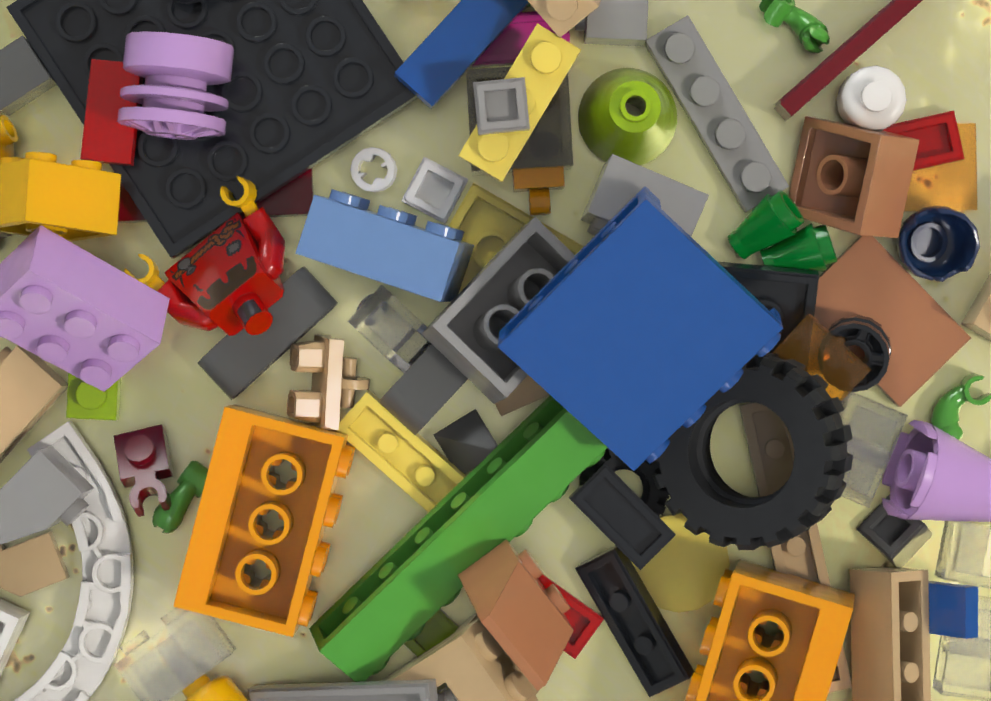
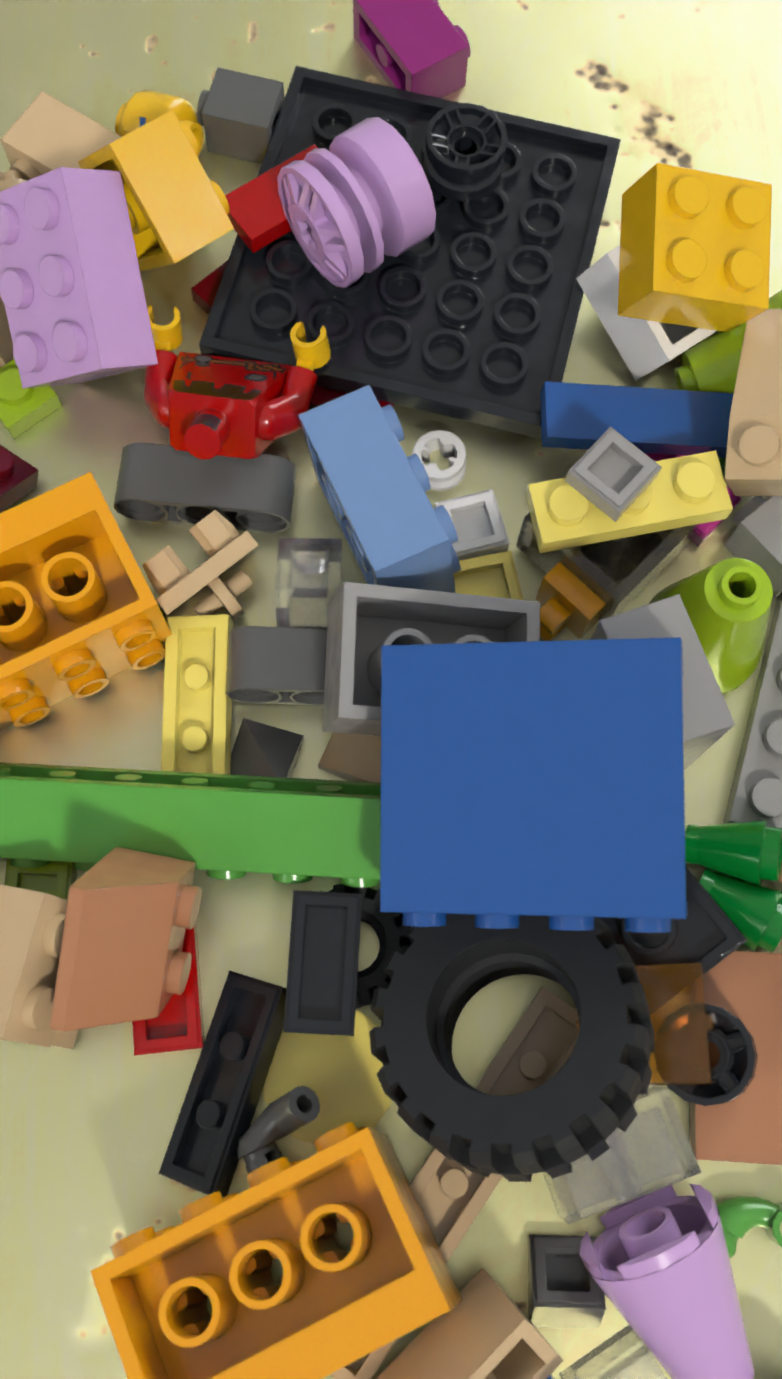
camera: 45 degrees right, 15 degrees down
none -> dark grey arm [237,1086,320,1174]

